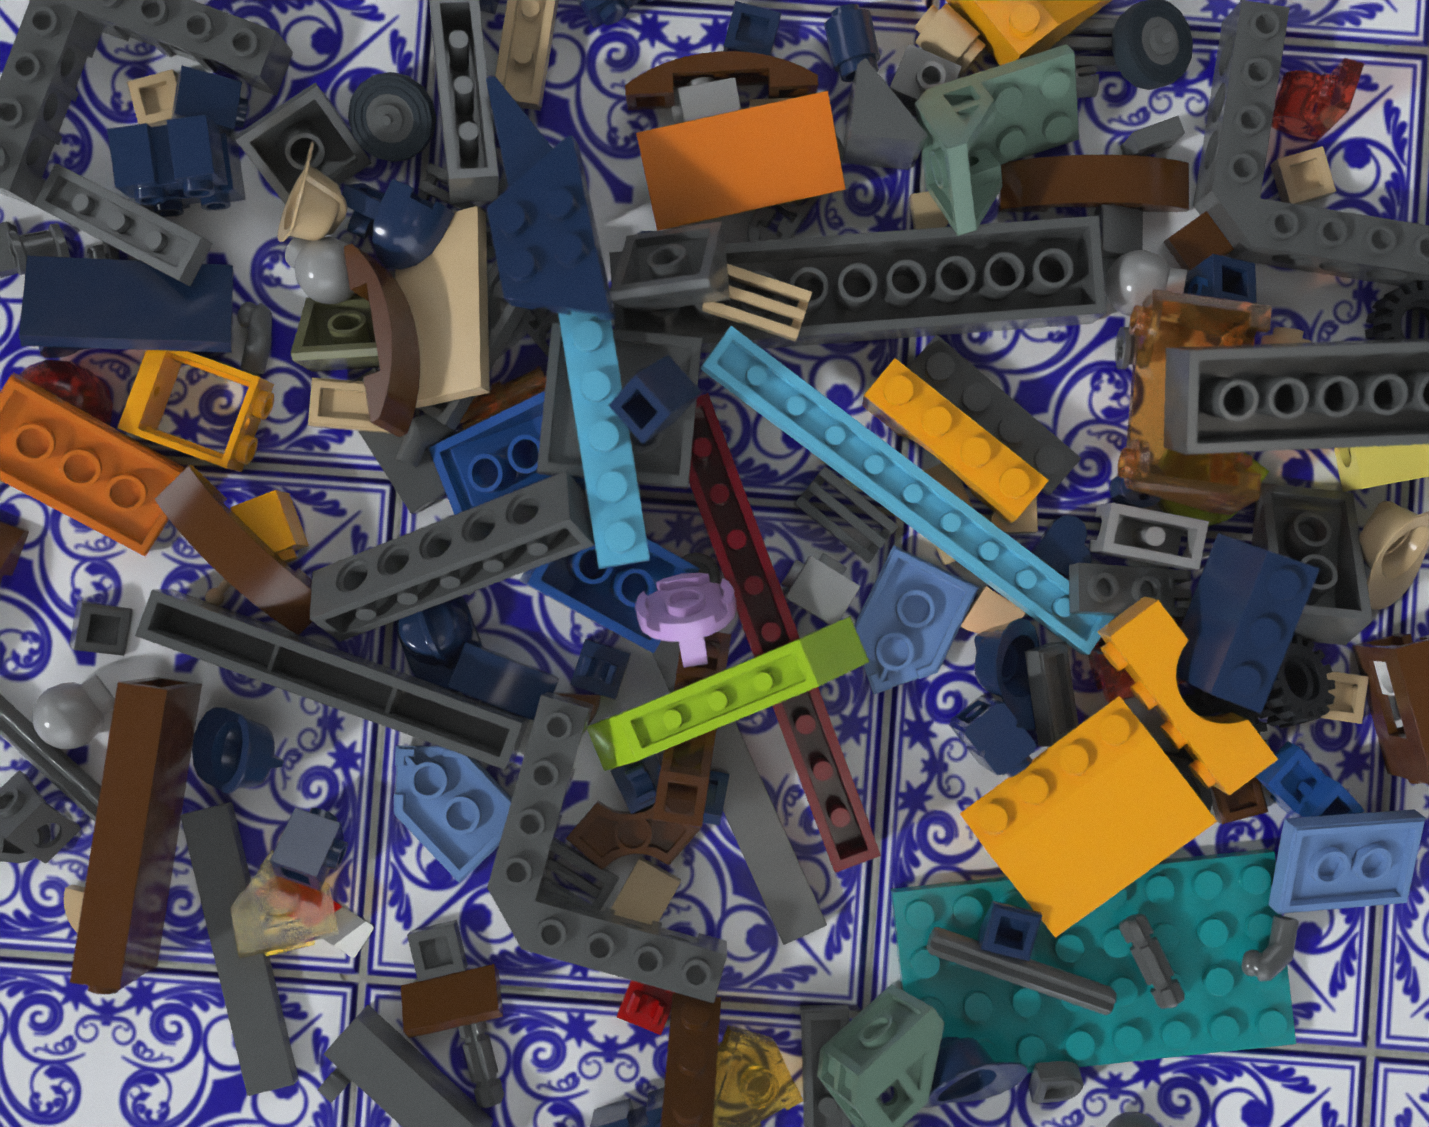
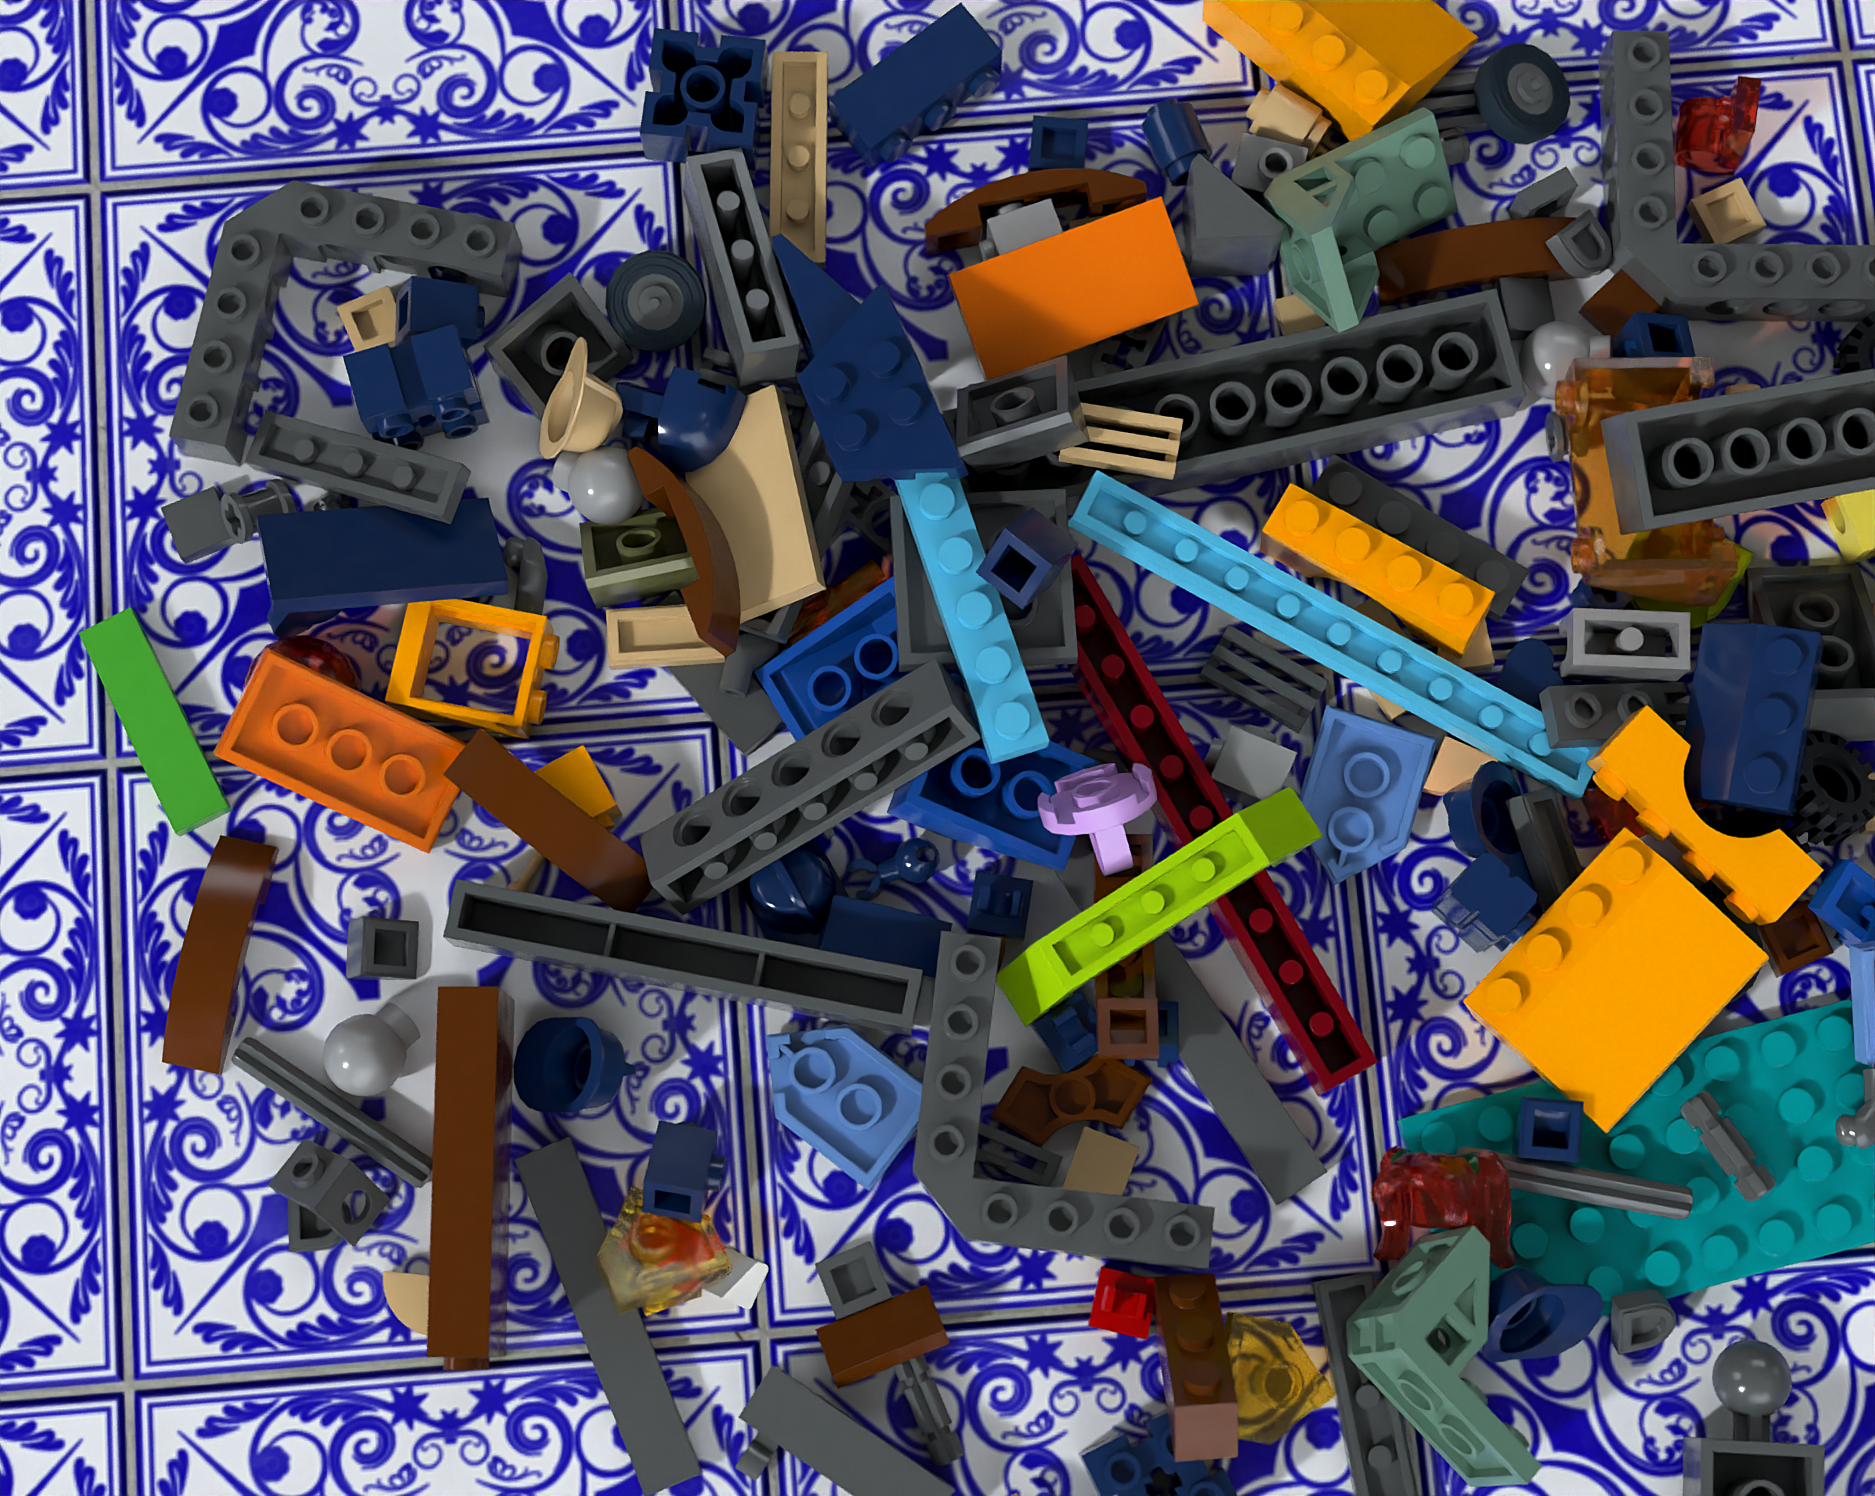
camera: 15 degrees left, 10 degrees down
none -> dark blue arm [846,837,940,901]
none -> clear red hair [1371,1145,1516,1269]
none -> dark grey tile [1545,209,1612,279]

